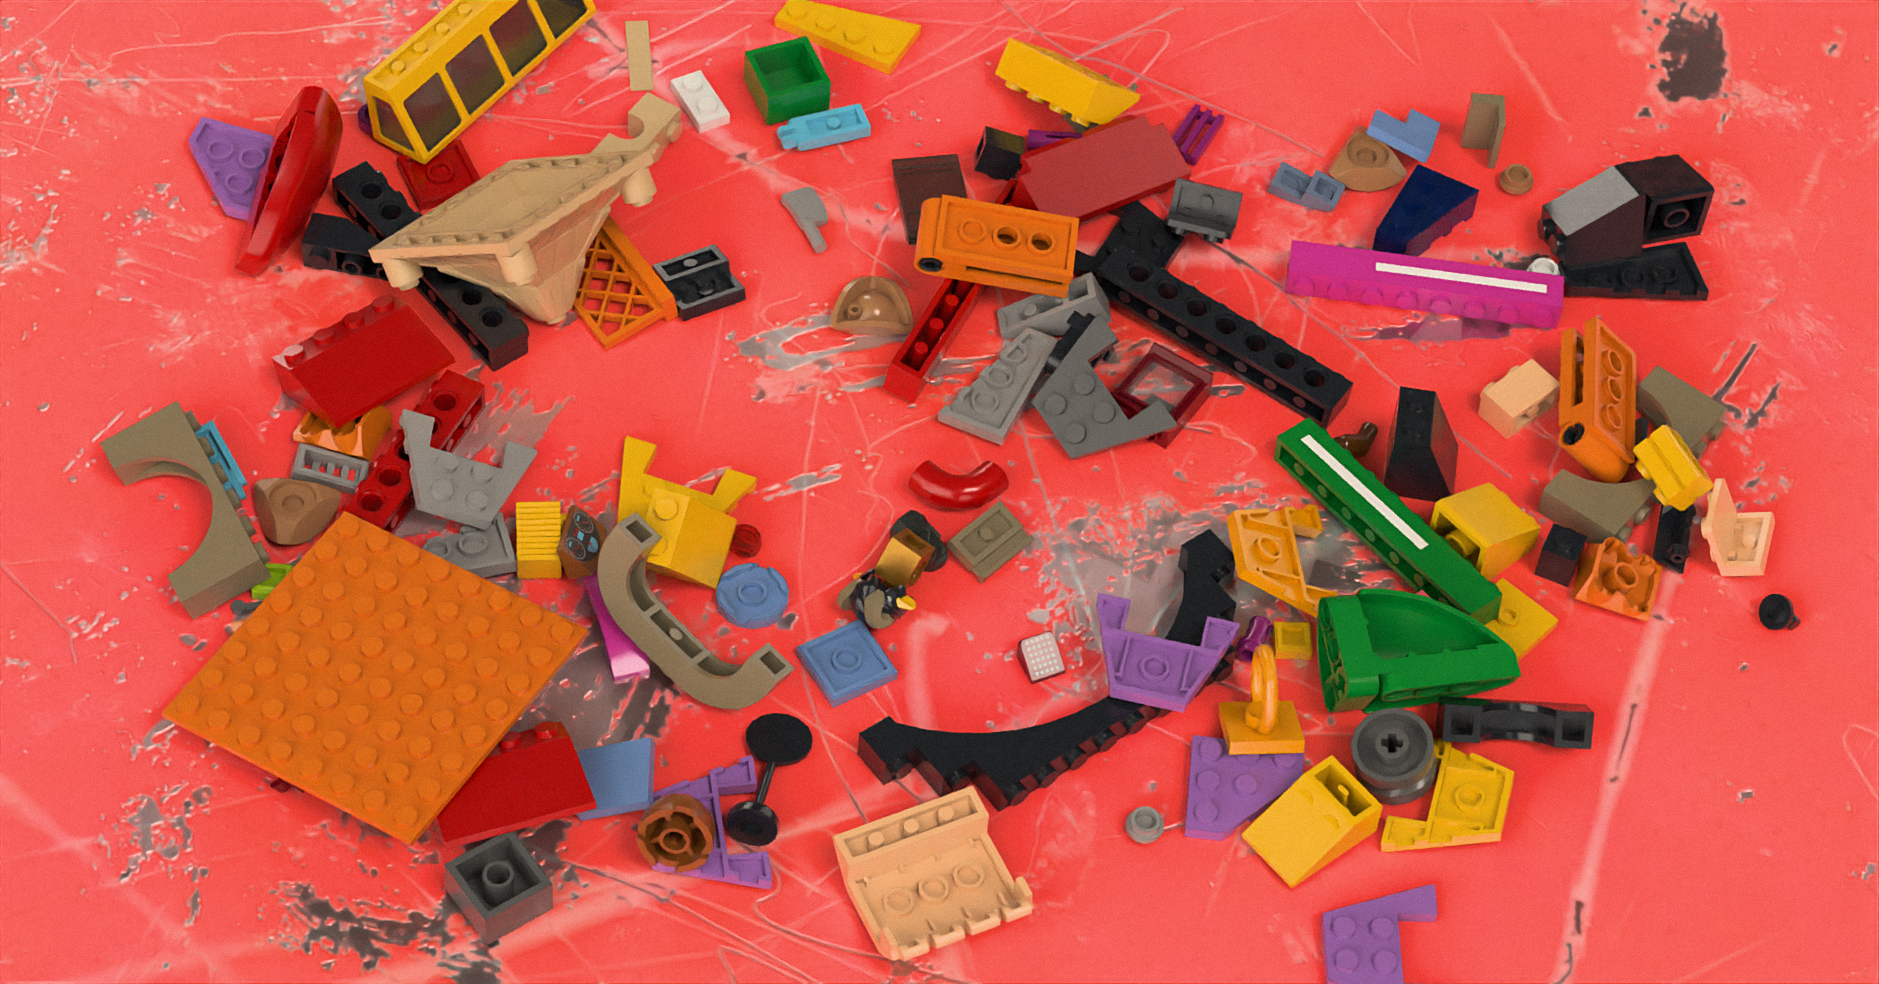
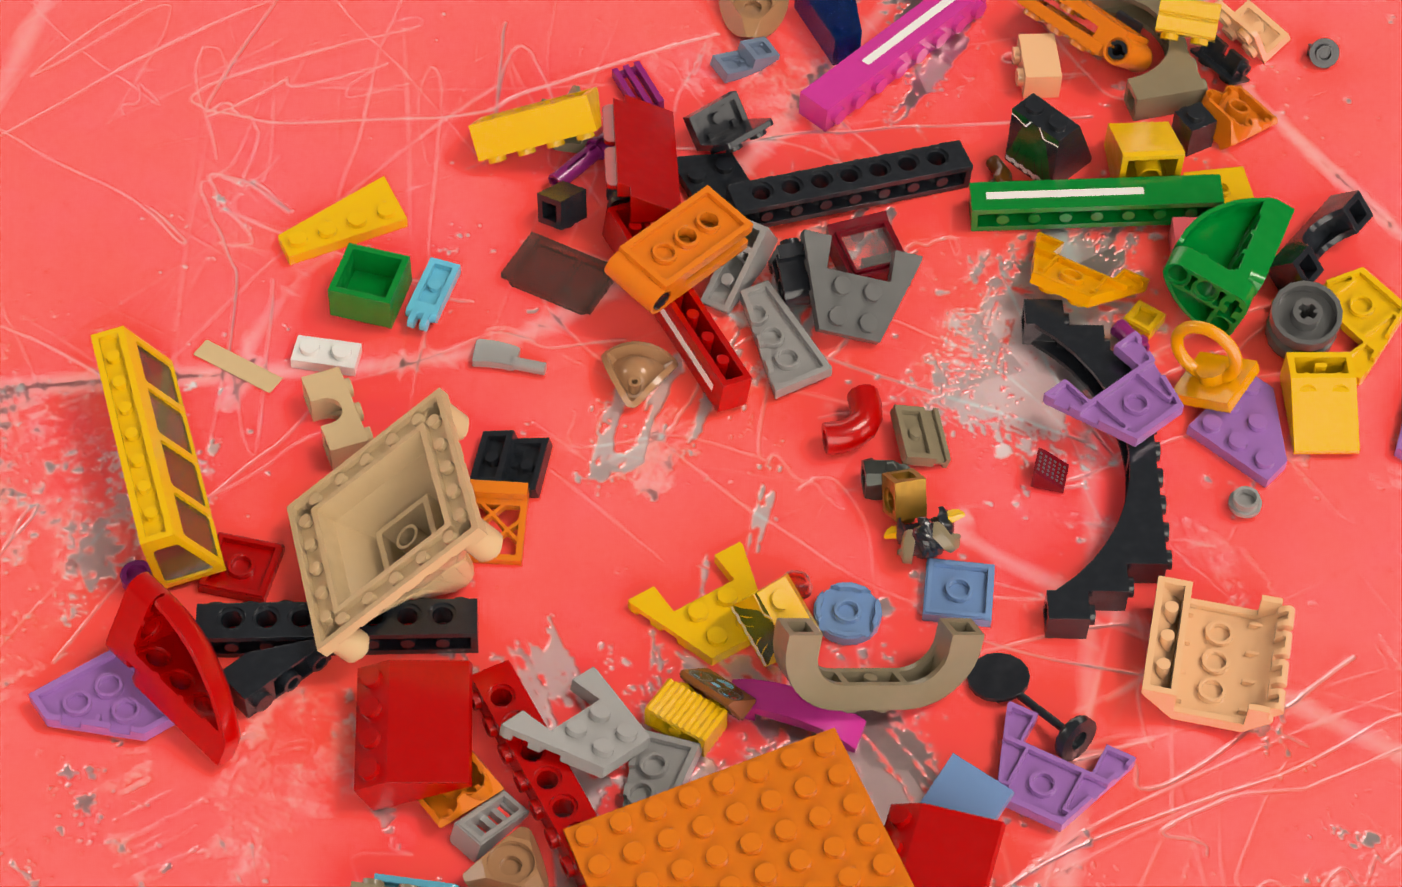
camera: 50 degrees left, 0 degrees up
dark orange cylinder [636,793,715,873] -> none

